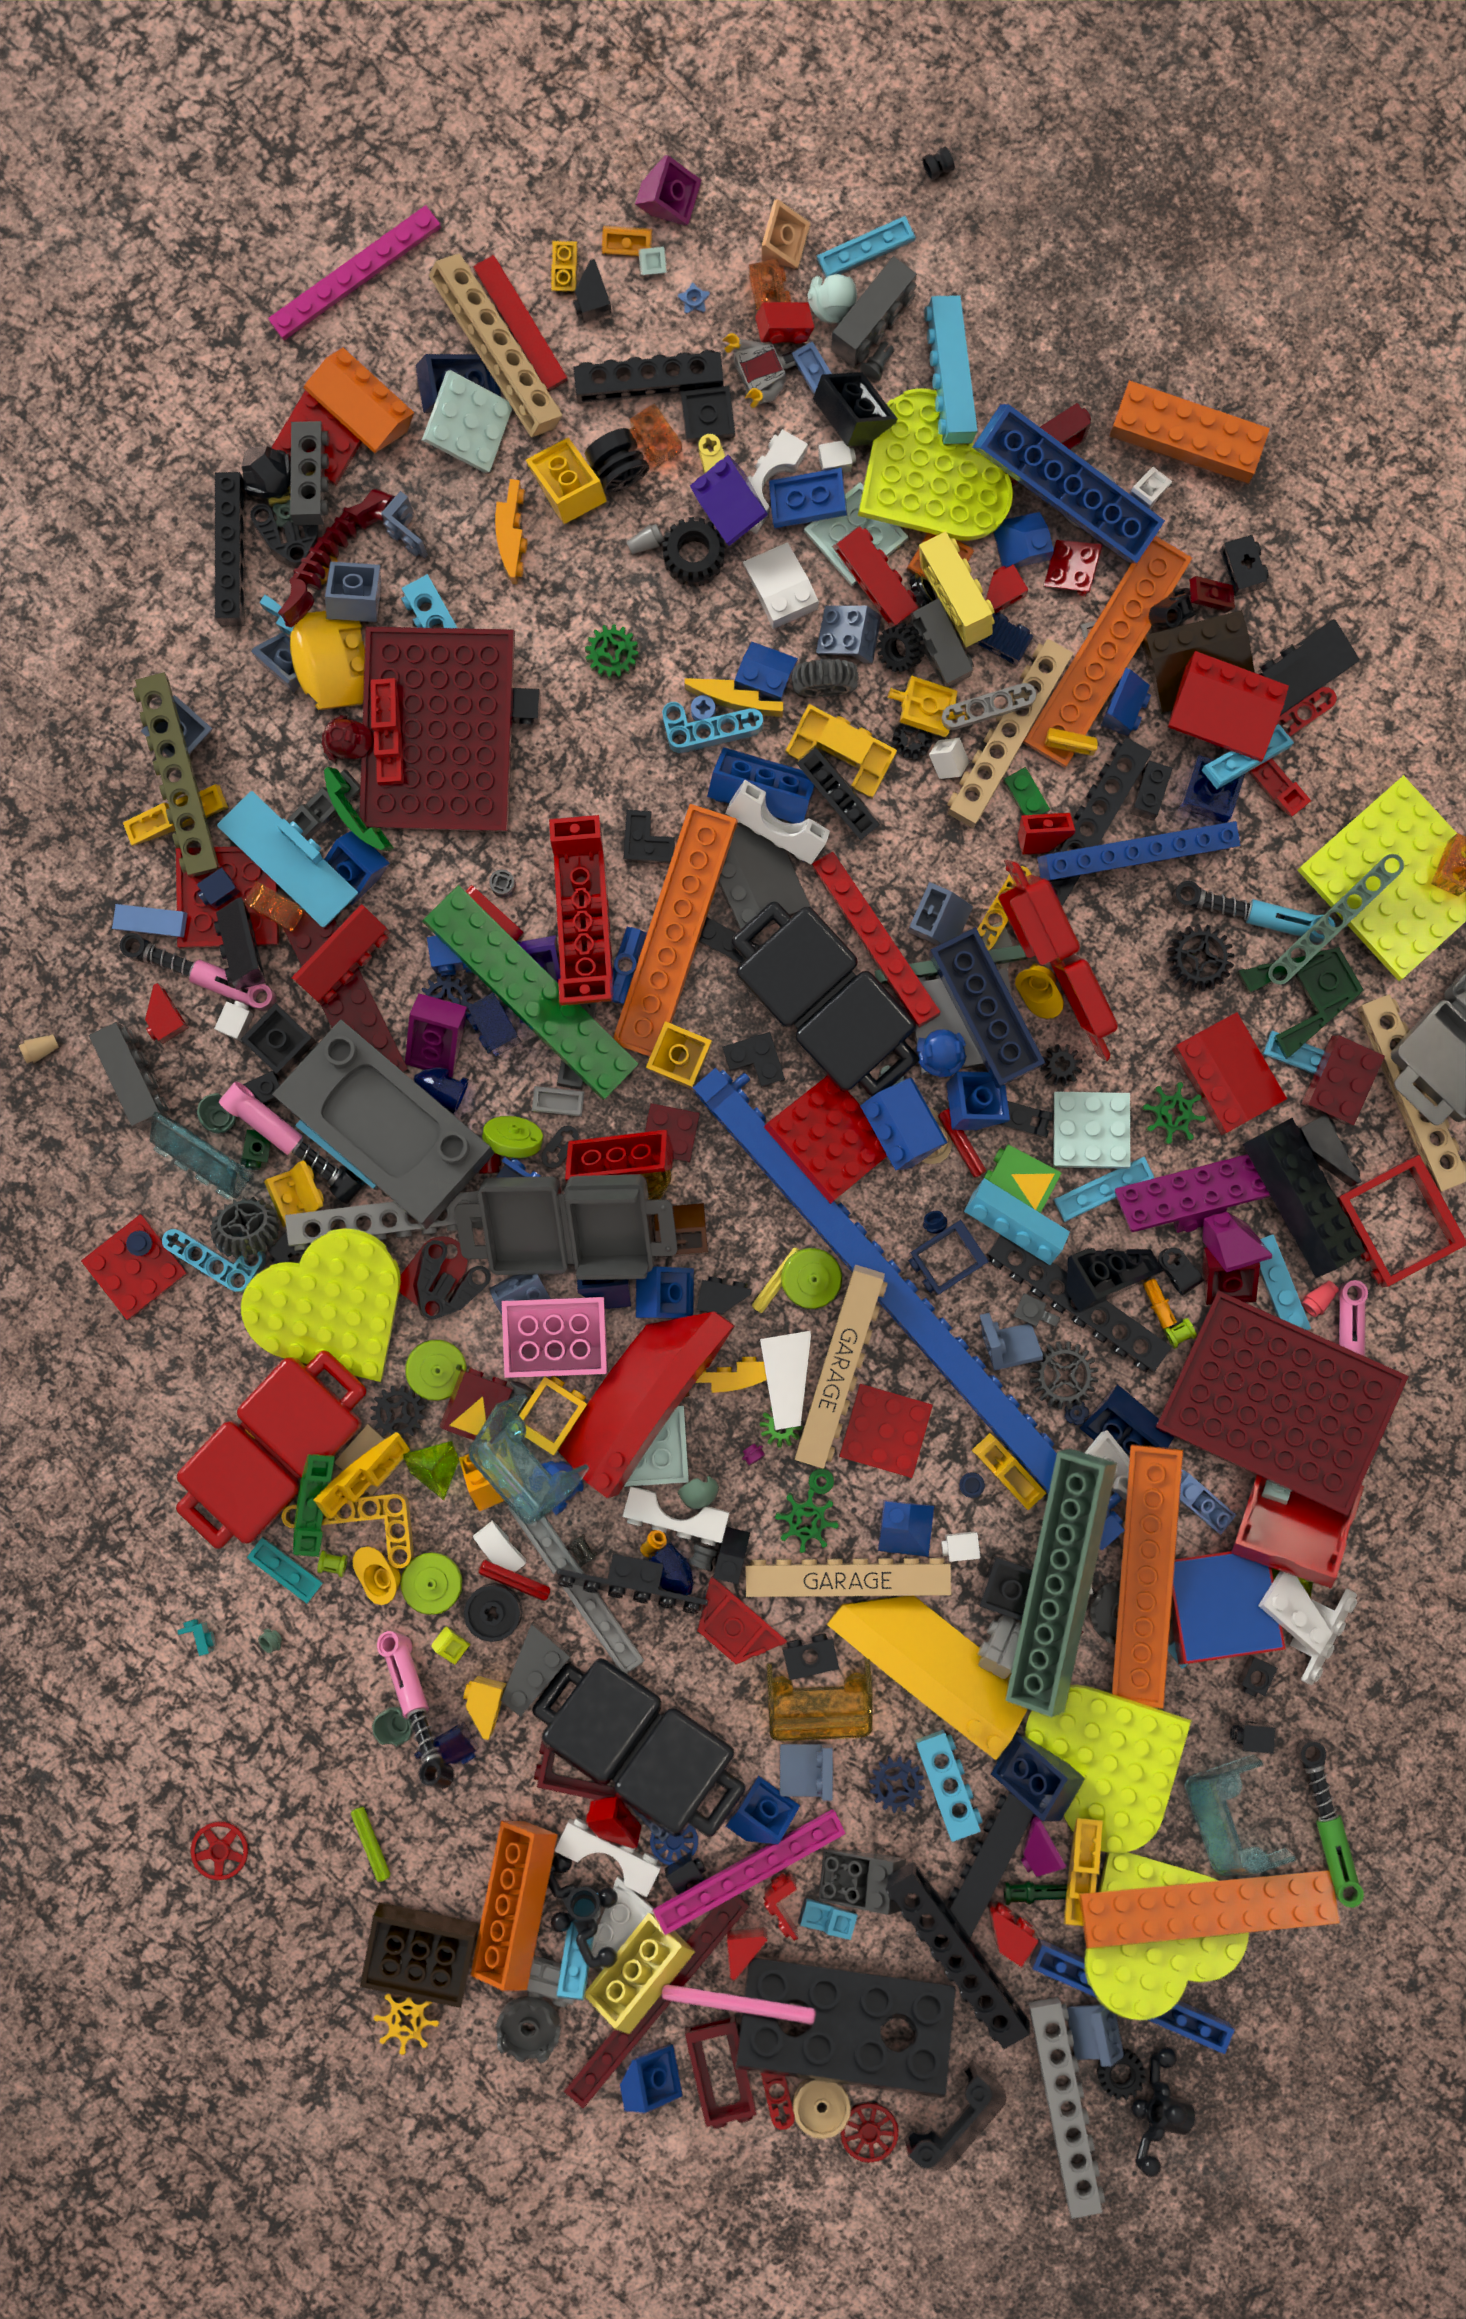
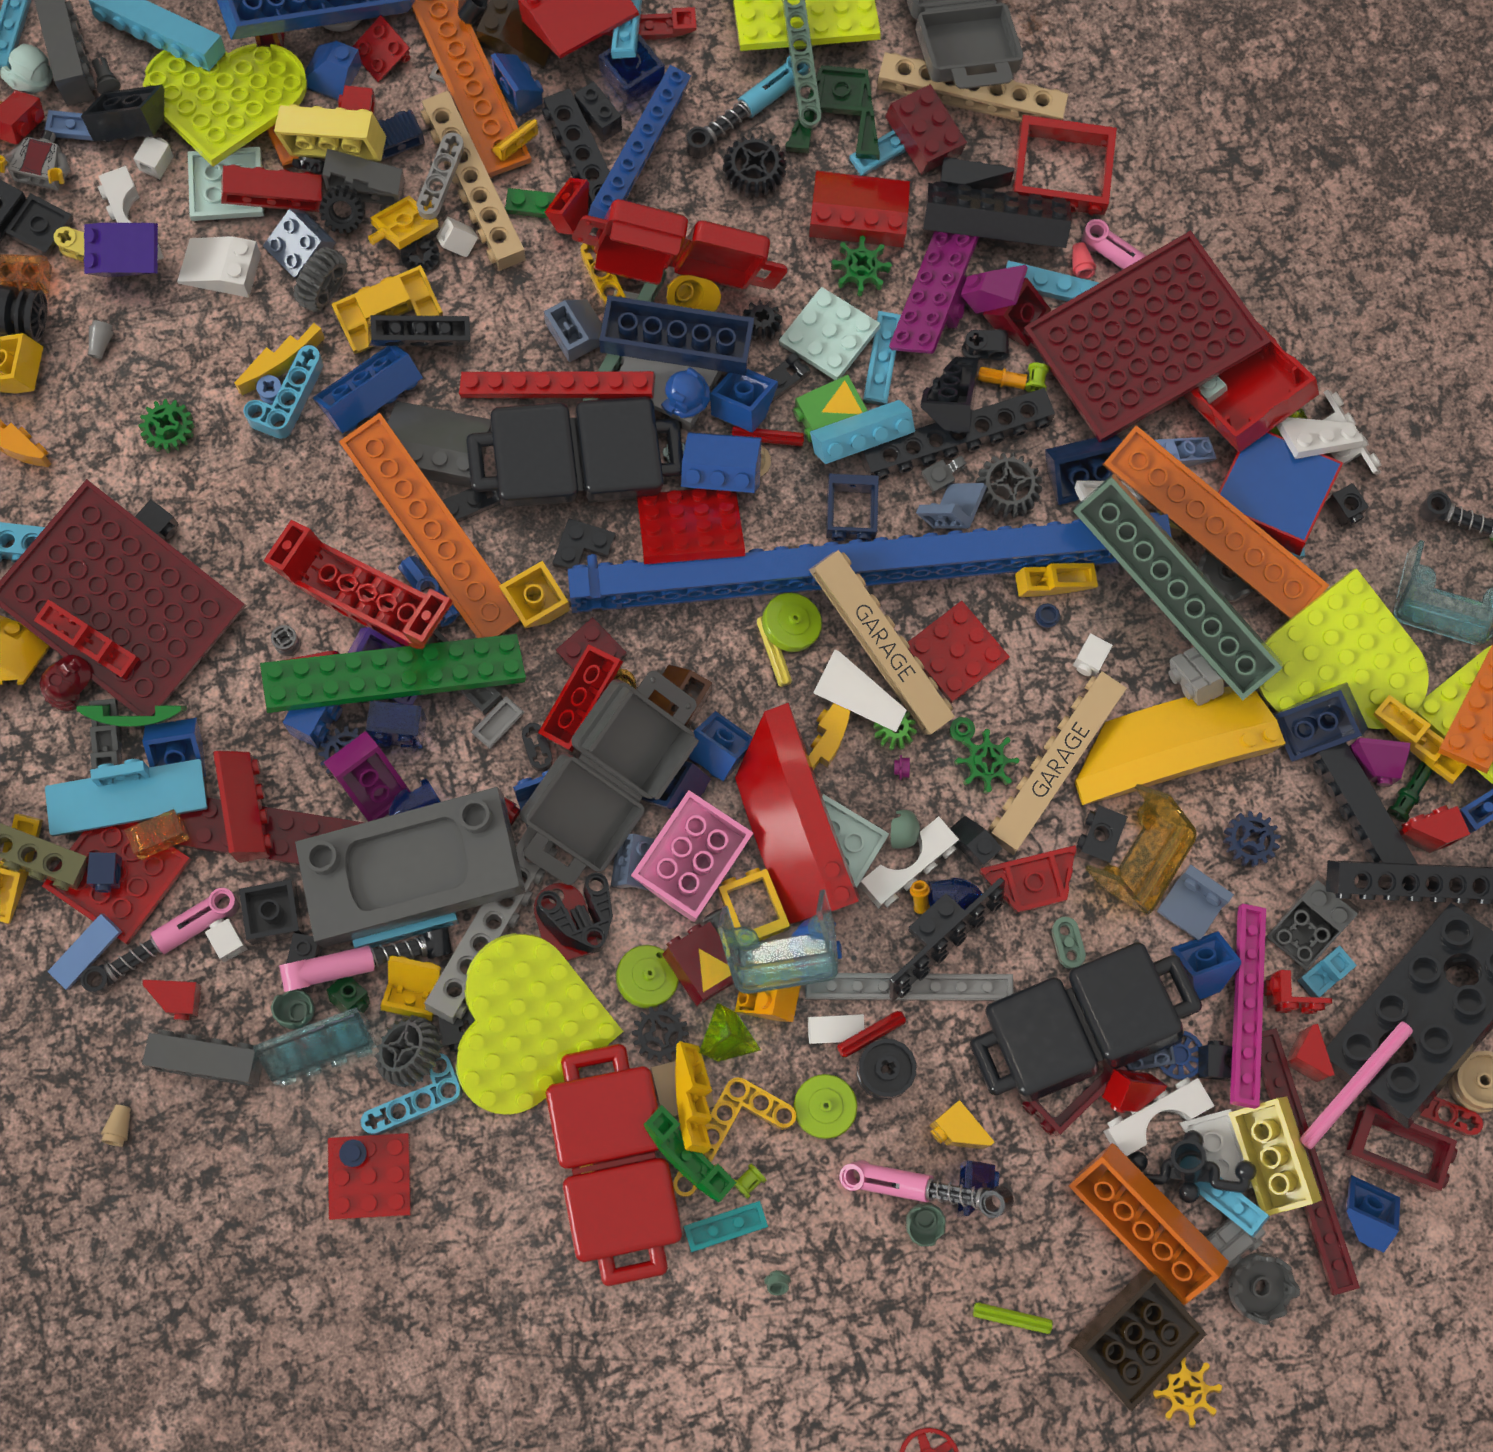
camera: 65 degrees left, 10 degrees down
teal bracket [177,1619,216,1656] -> none
black slope [214,897,266,990] -> none
yellow piece [353,1546,401,1605] -> none
neon yellow slope [431,1626,470,1665] -> none
lime wheel [482,1116,543,1158] -> none
dark grey wedge [501,1621,572,1717] -> none
clear smoke bush [565,1534,598,1568] -> none
black plate [623,810,675,863] -> none
black tyre [662,517,725,586] -> none
dark grey wheel [688,1543,718,1571] -> none
black slope [696,1276,752,1315] -> none
white arch [725,780,830,865] -> none
blue slope [734,642,798,702] -> none
blue plate [769,467,847,528] -> none
blue slope [878,1500,934,1557] -> none
medium azure brick [915,1730,983,1842] -> none
dark blue plate [923,1211,948,1234] -> none
black brick [977,1555,1033,1621] -> none
dark blue plate [1064,1401,1089,1425] -> none
black brick [1230,1718,1275,1754] -> none
none -> sand green plate [1051,917,1086,969]

